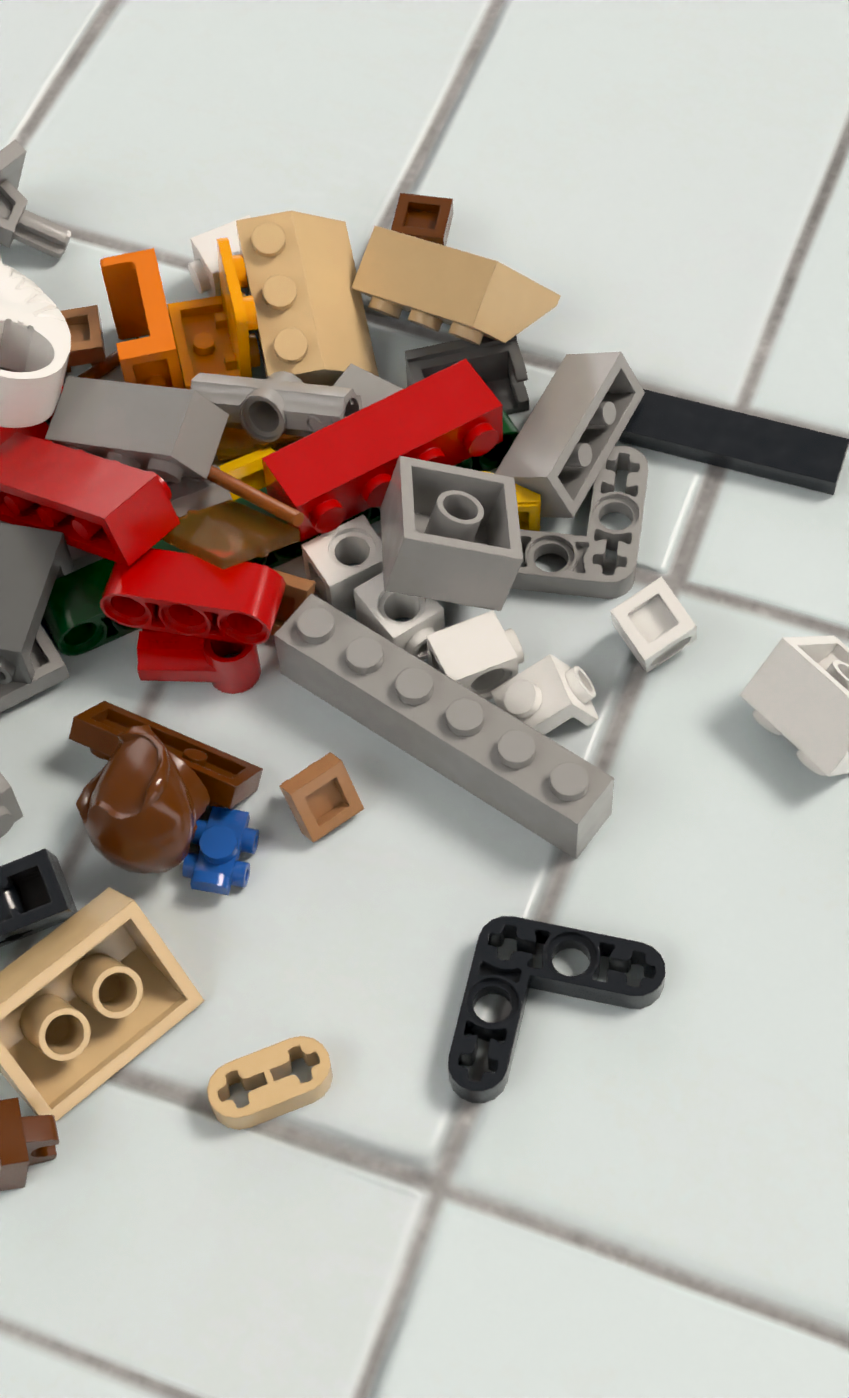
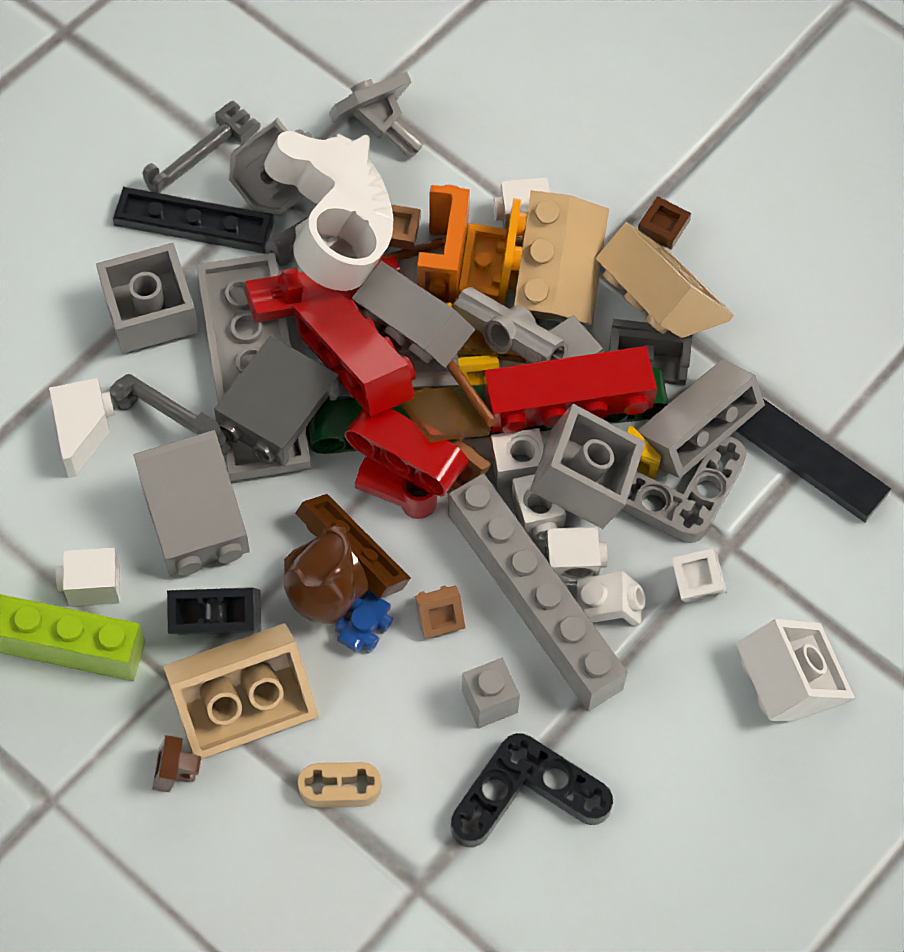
camera: 15 degrees right, 5 degrees up
none -> light grey brick [462,657,520,729]

